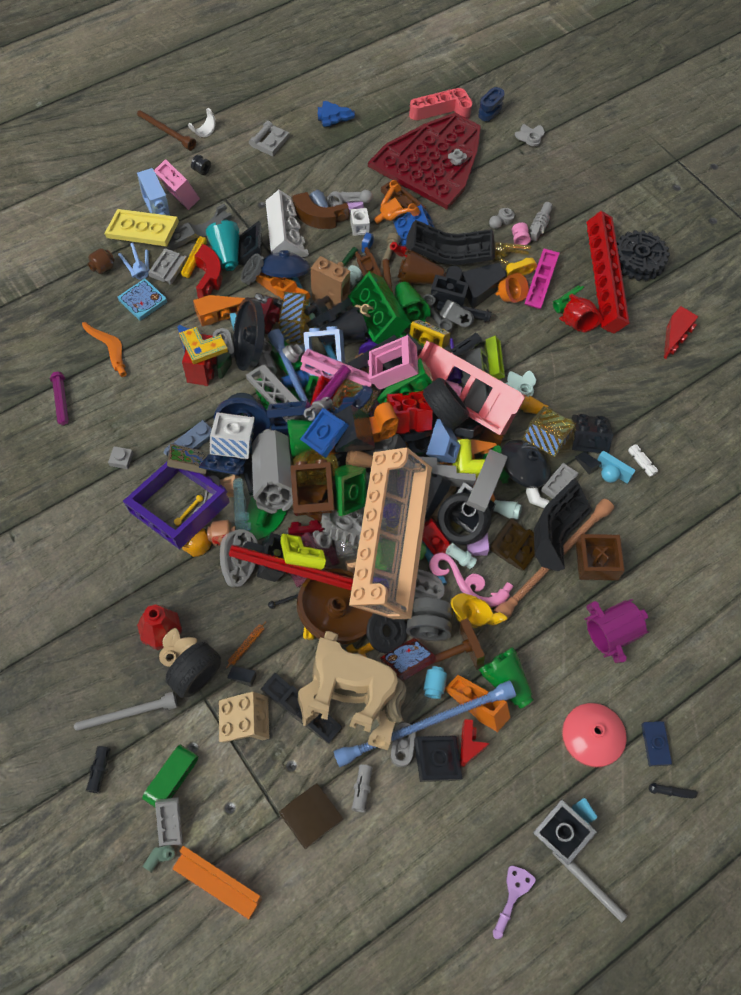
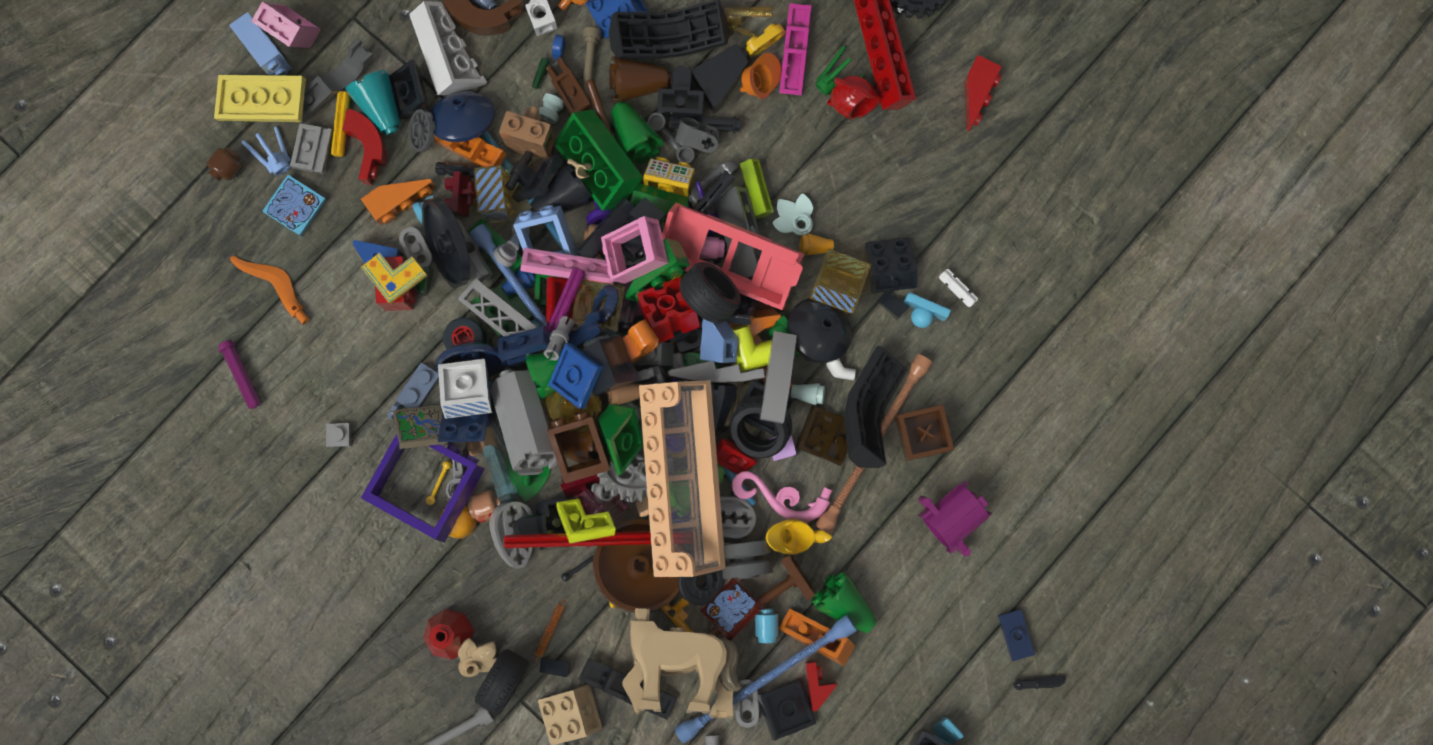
camera: 10 degrees left, 20 degrees up
red arm [390,242,407,258] -> none
light aqua pin [446,543,477,569] -> none
light grey plate [541,463,579,499] -> none
coral dish [562,703,626,767] -> none

